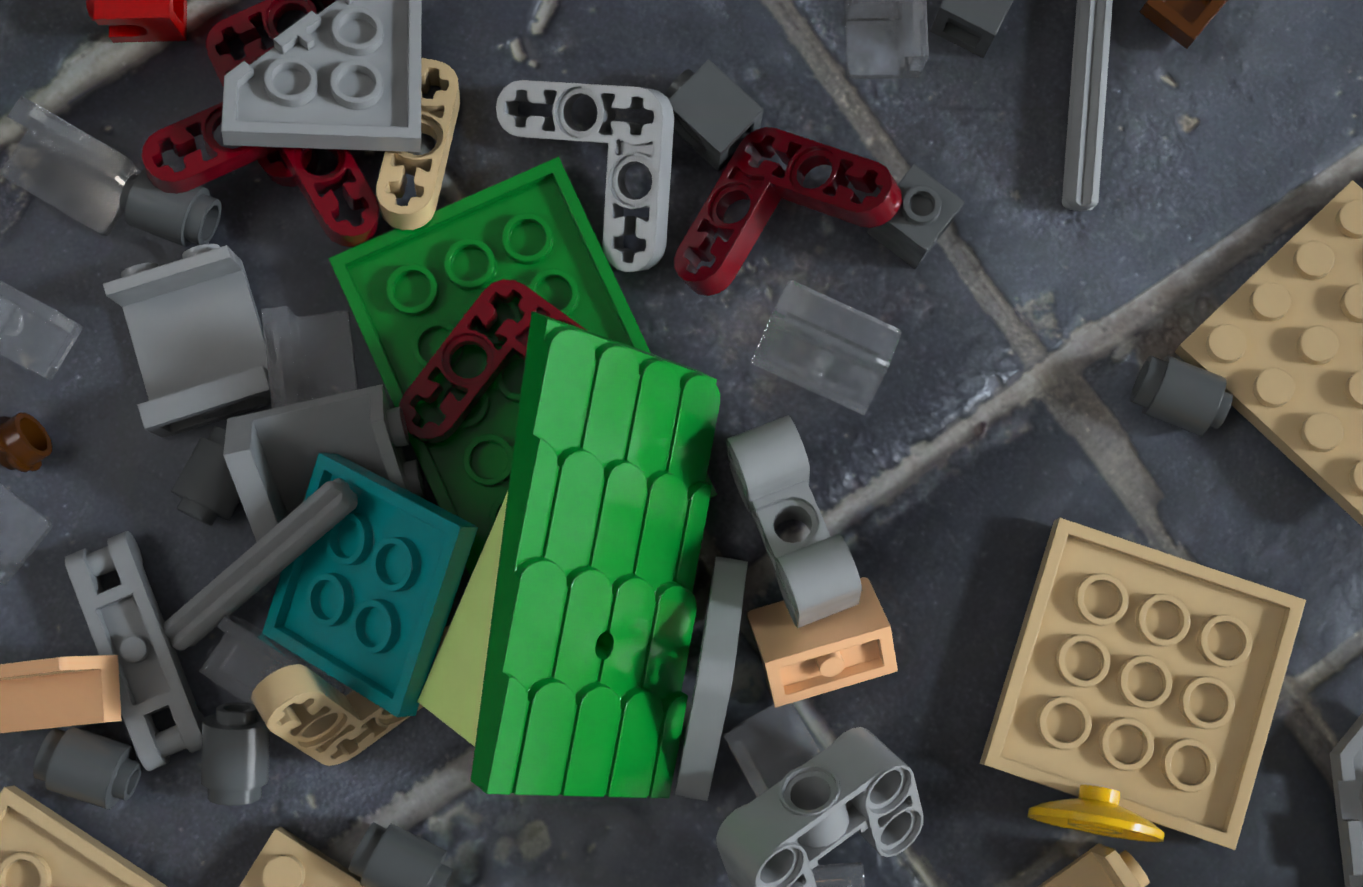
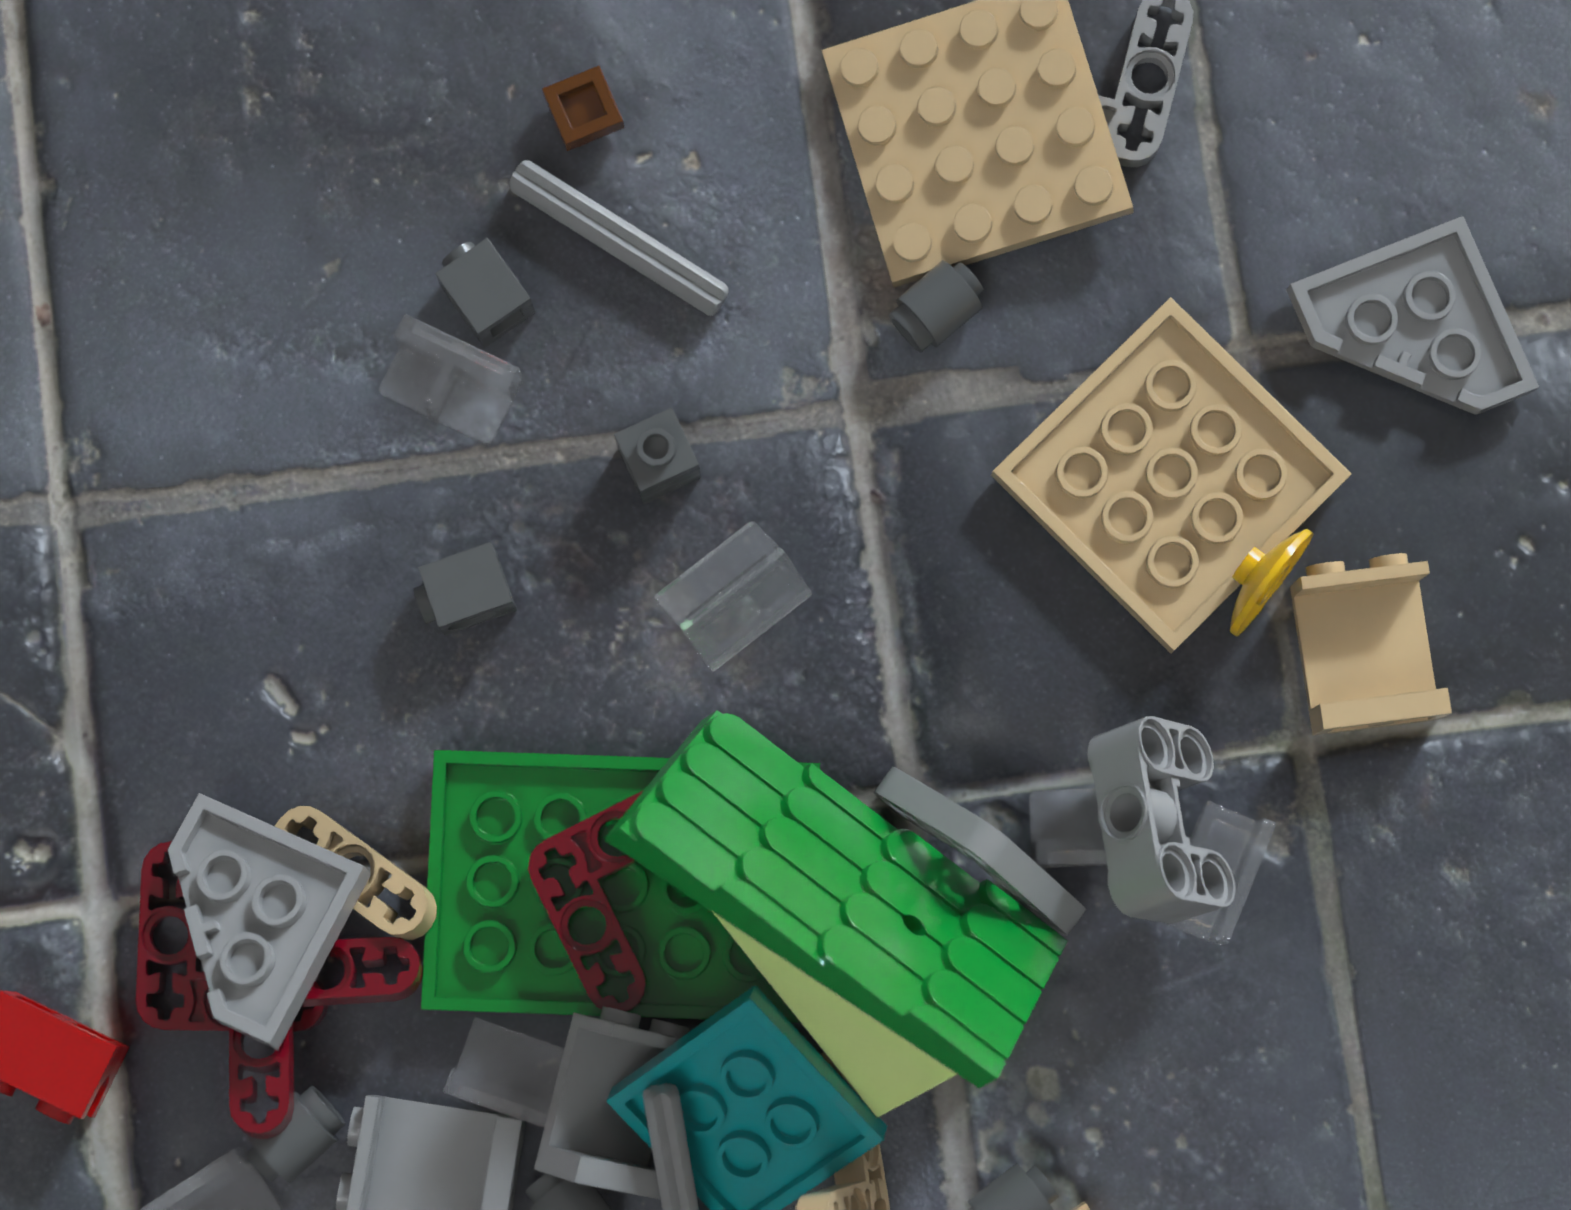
camera: 60 degrees left, 0 degrees up
light grey beam [496,80,674,272] -> none
dark red beam [674,127,902,296] -> none
light grey beam [726,415,862,628] -> none
light nougat panel [747,577,898,708] -> none

